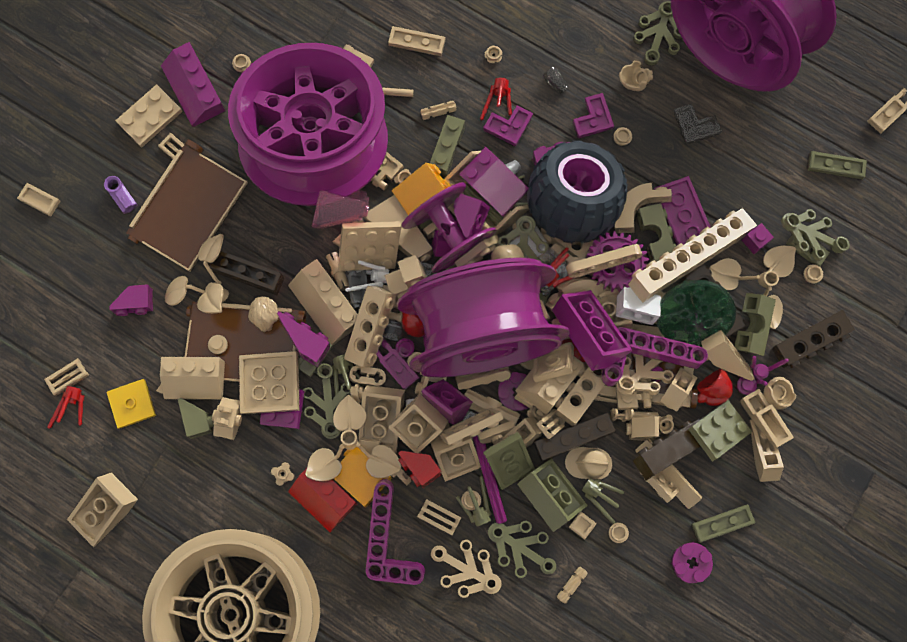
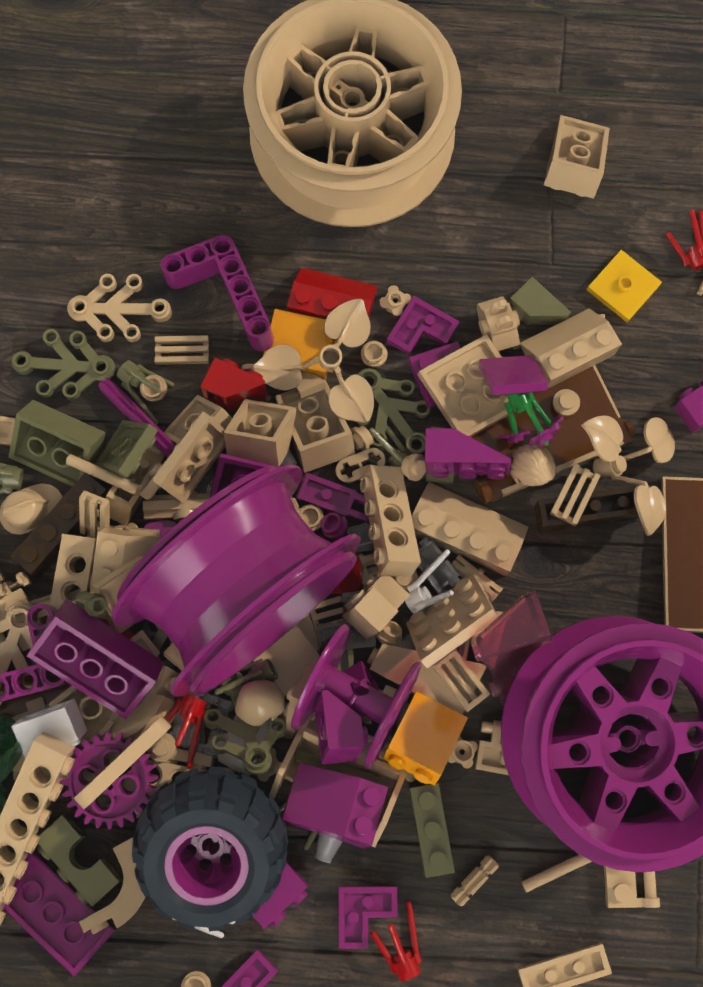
camera: 150 degrees right, 0 degrees up
none -> tan bar [66,454,142,496]
none -> olive pin [75,591,107,616]
none -> tan plate [361,341,387,367]
none -> magenta plate [386,296,460,355]
none -> tan plate [401,453,426,481]
none -> tan tile [432,649,490,712]
none -> magenta tile [479,355,548,395]
none -> plant [499,392,564,447]
none -> tan tile [550,463,601,526]

